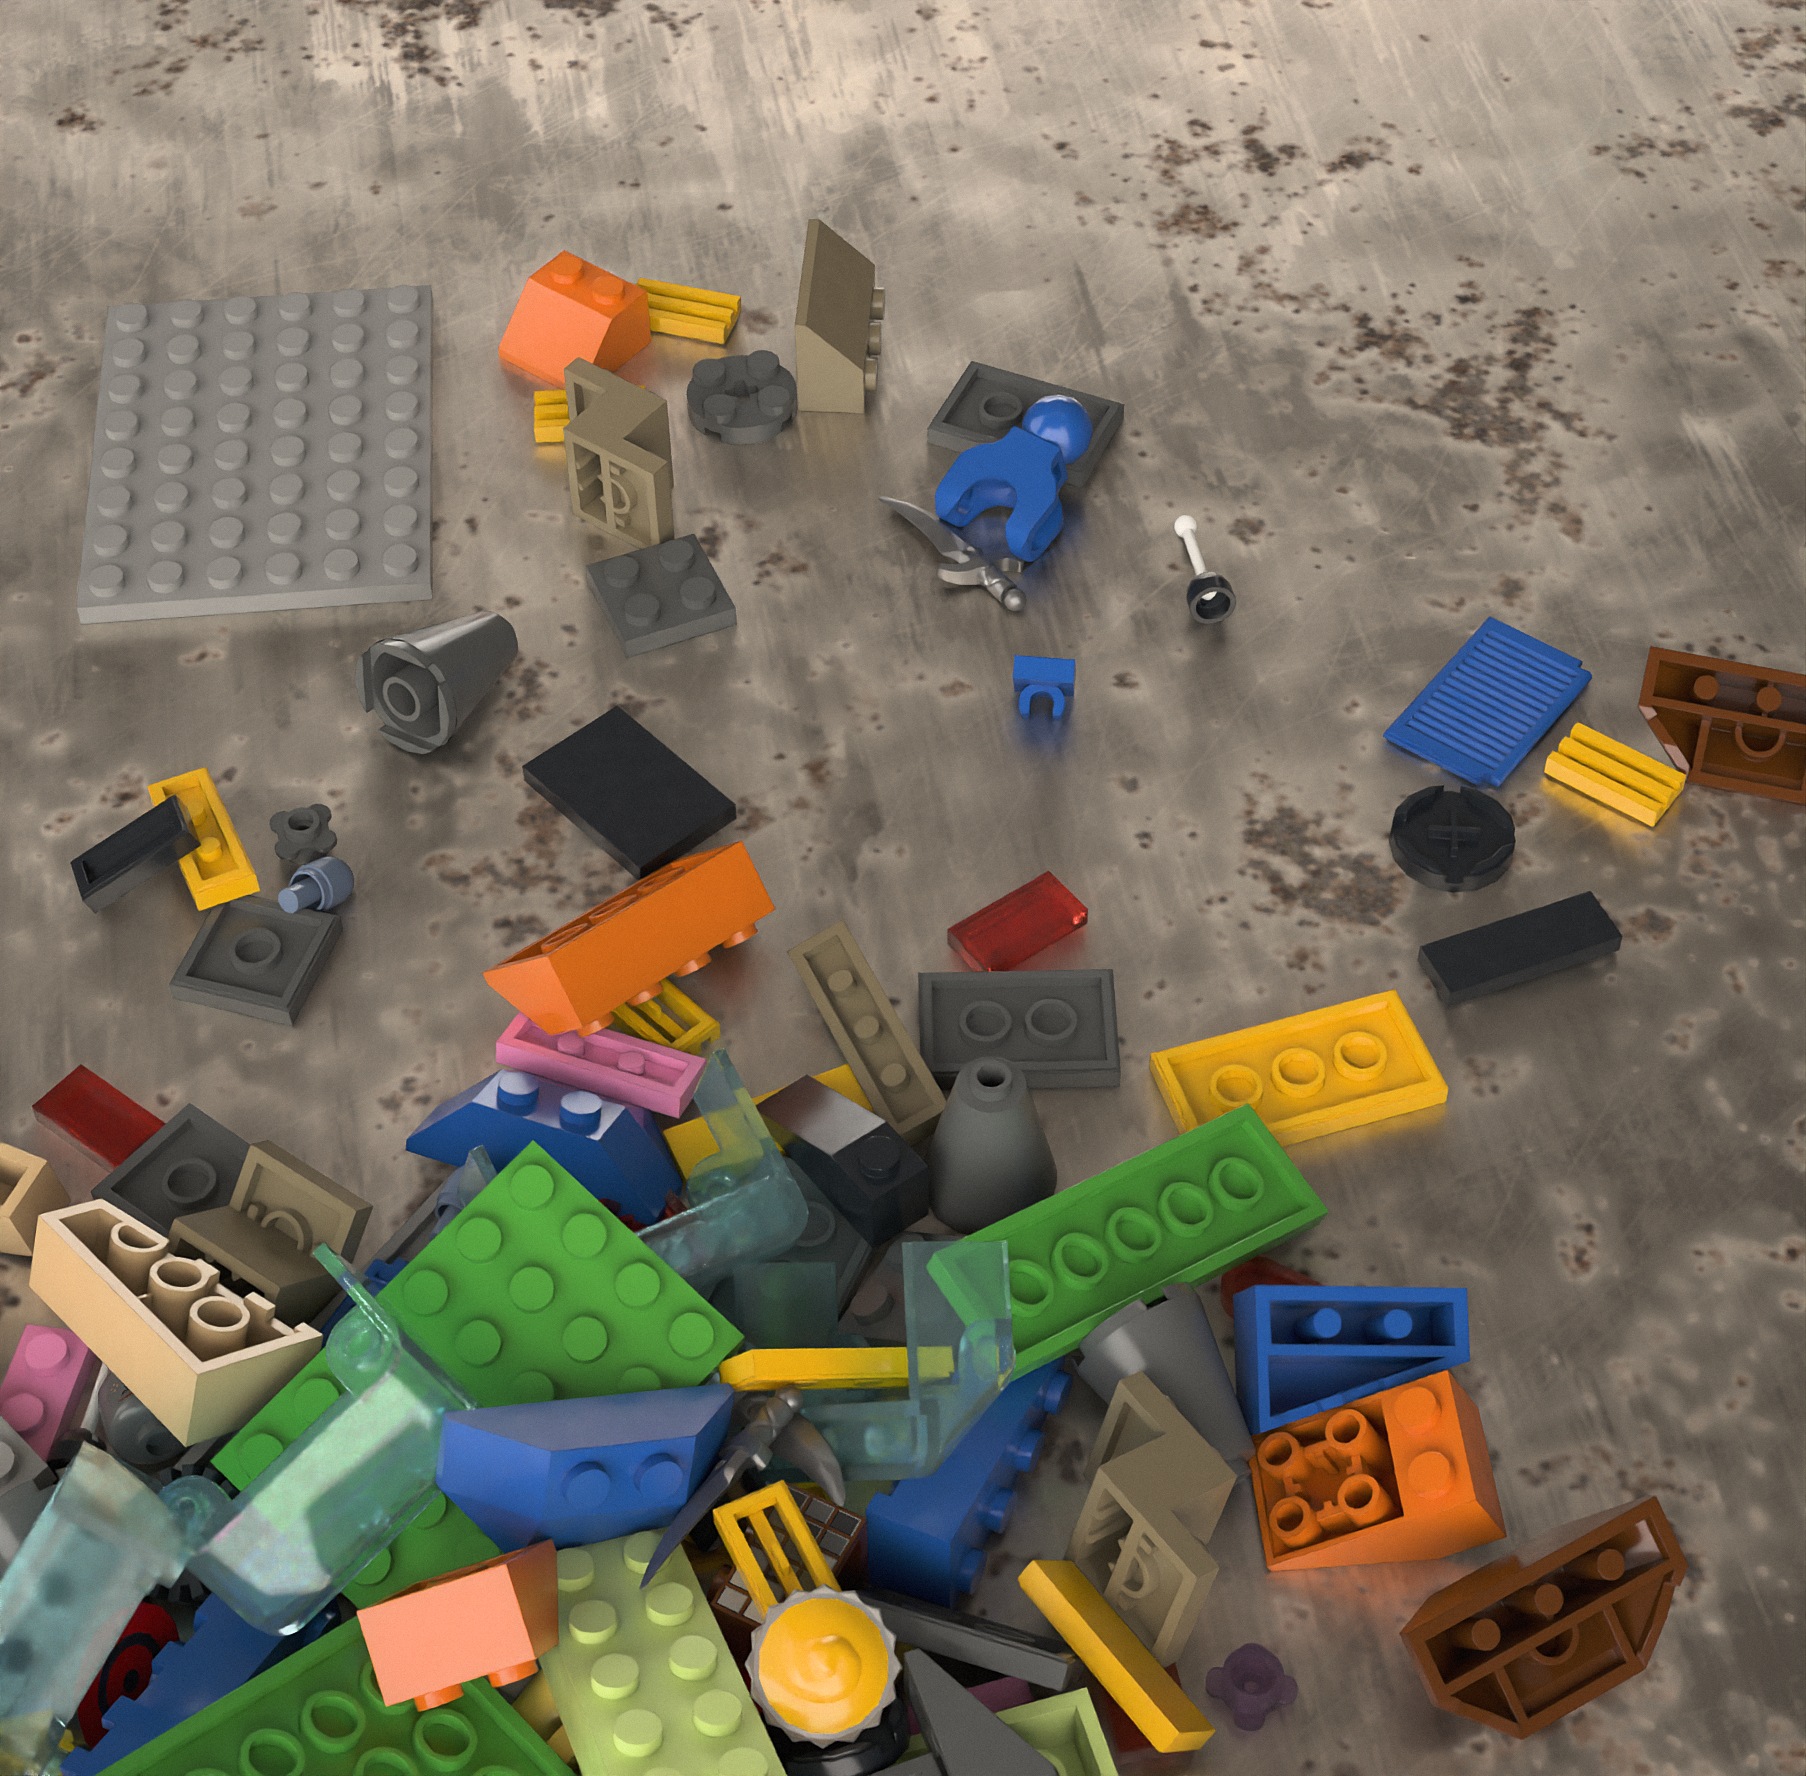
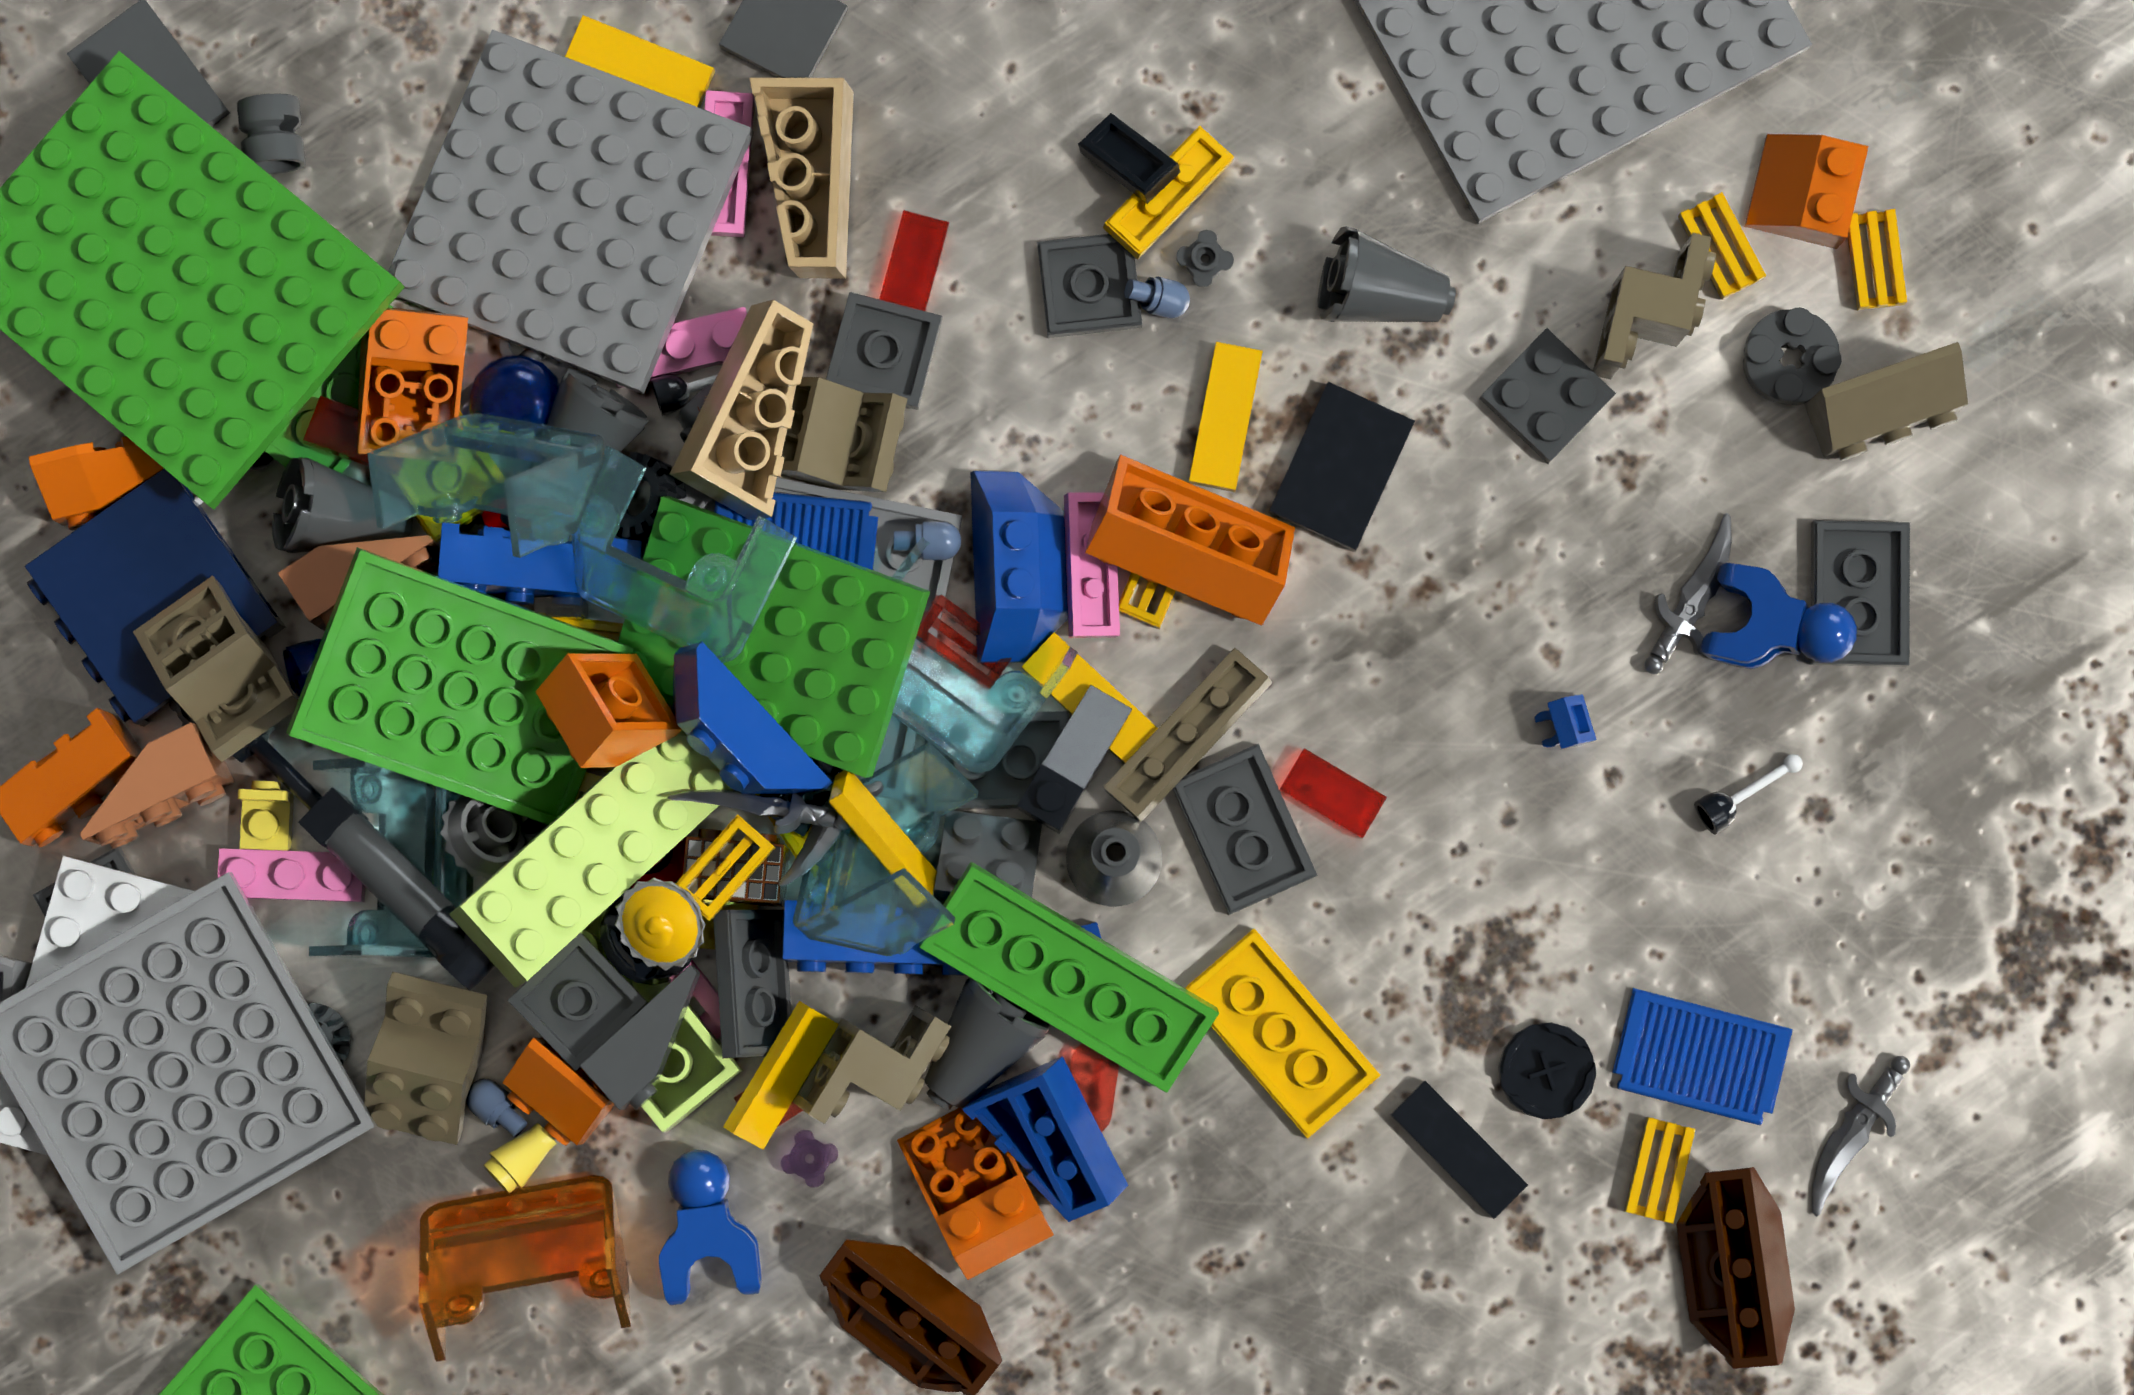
camera: 65 degrees right, 35 degrees up
none -> yellow tile [1188,342,1263,492]
none -> flat silver piece [1812,1056,1910,1217]

